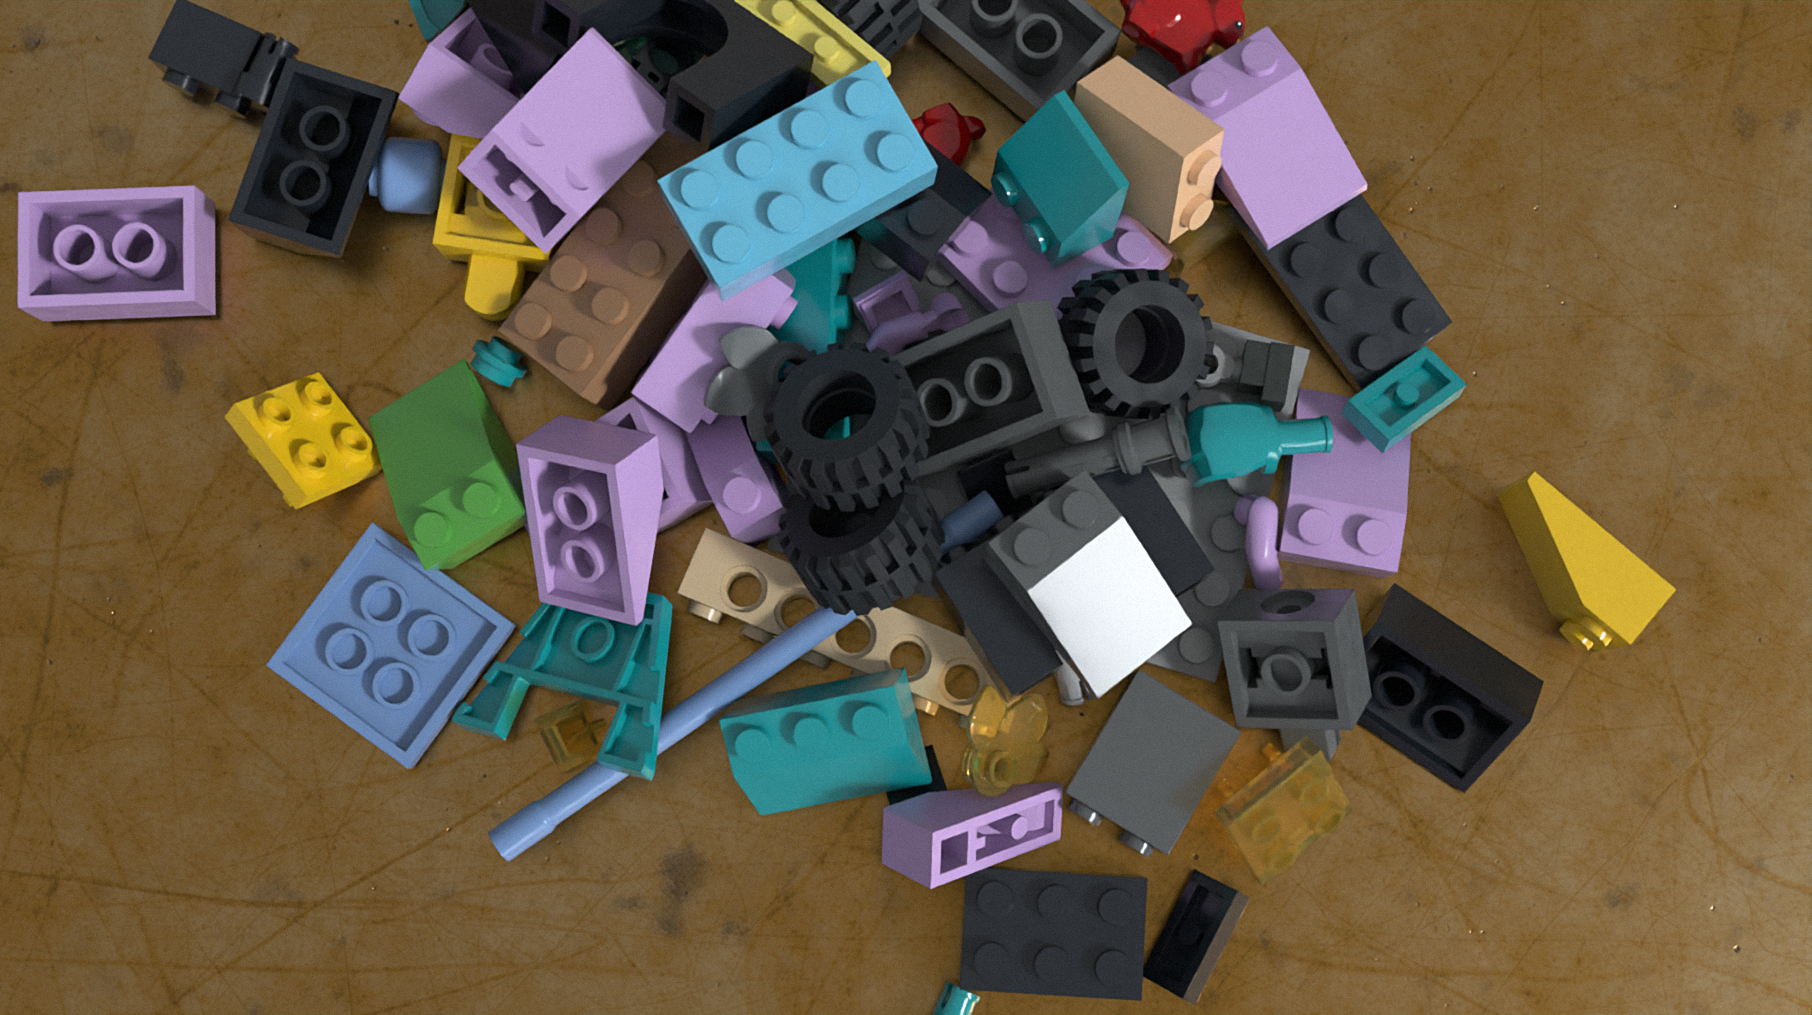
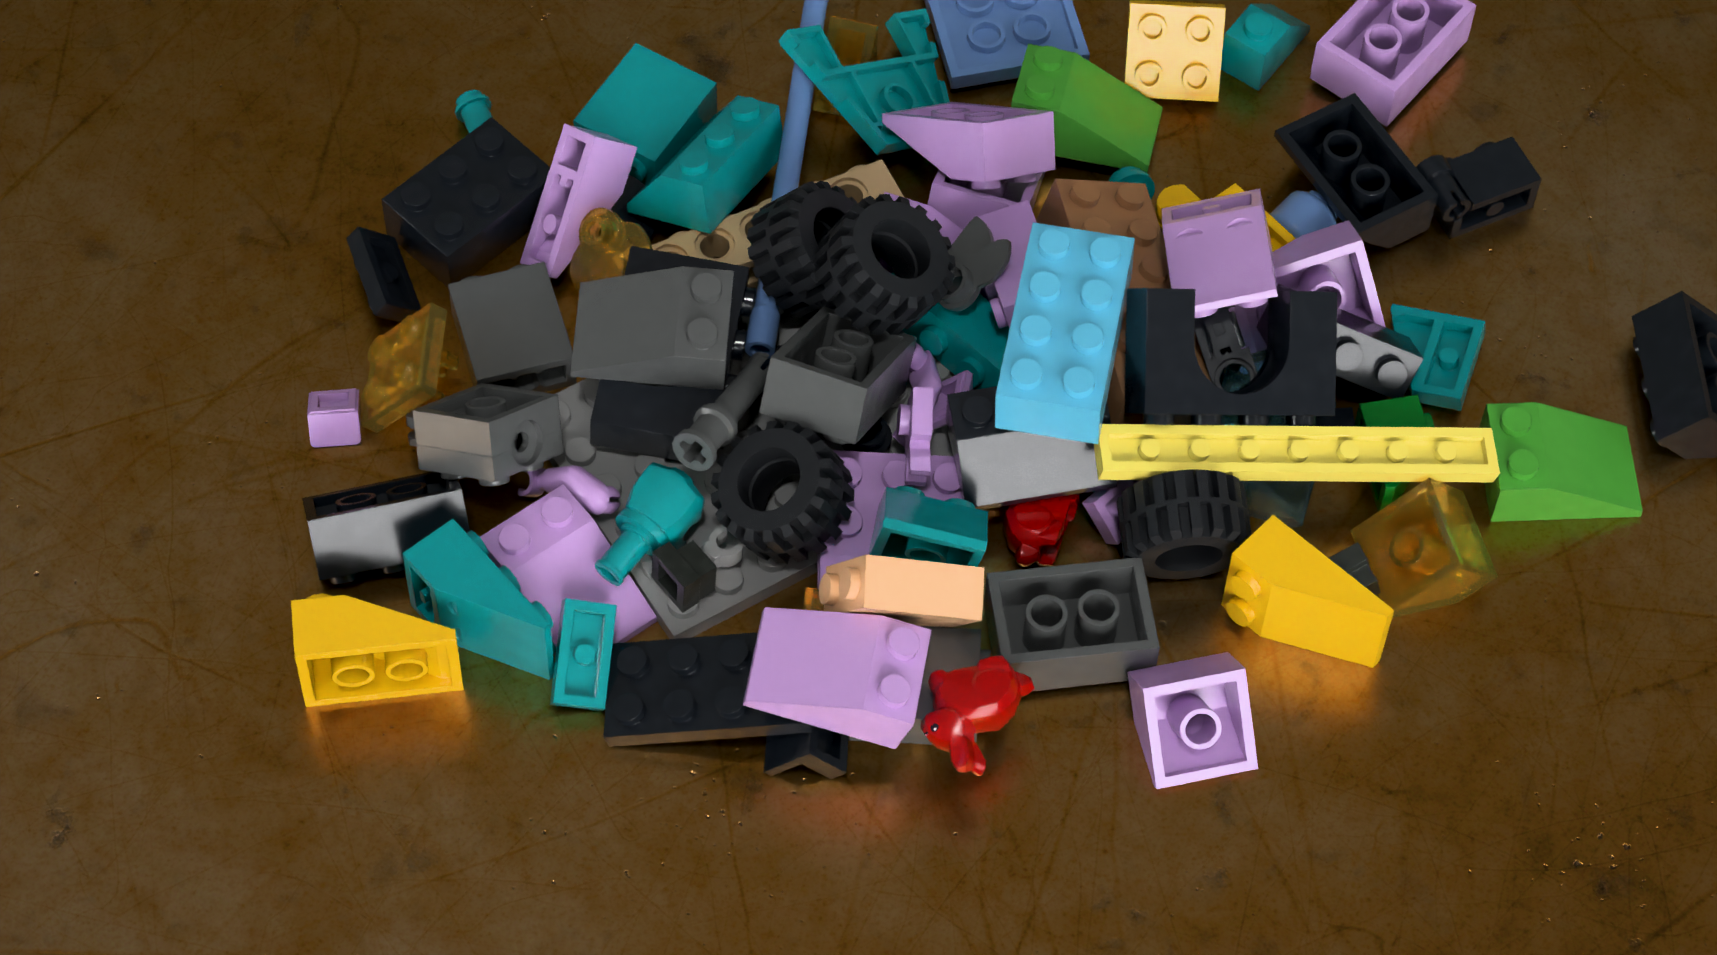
camera: 130 degrees right, 25 degrees down
none -> lavender slope [307,388,361,448]
none -> teal slope [402,519,556,680]
none -> teal brick [573,43,717,185]
none -> lavender plate [897,386,934,486]
none -> teal slope [1221,3,1310,91]

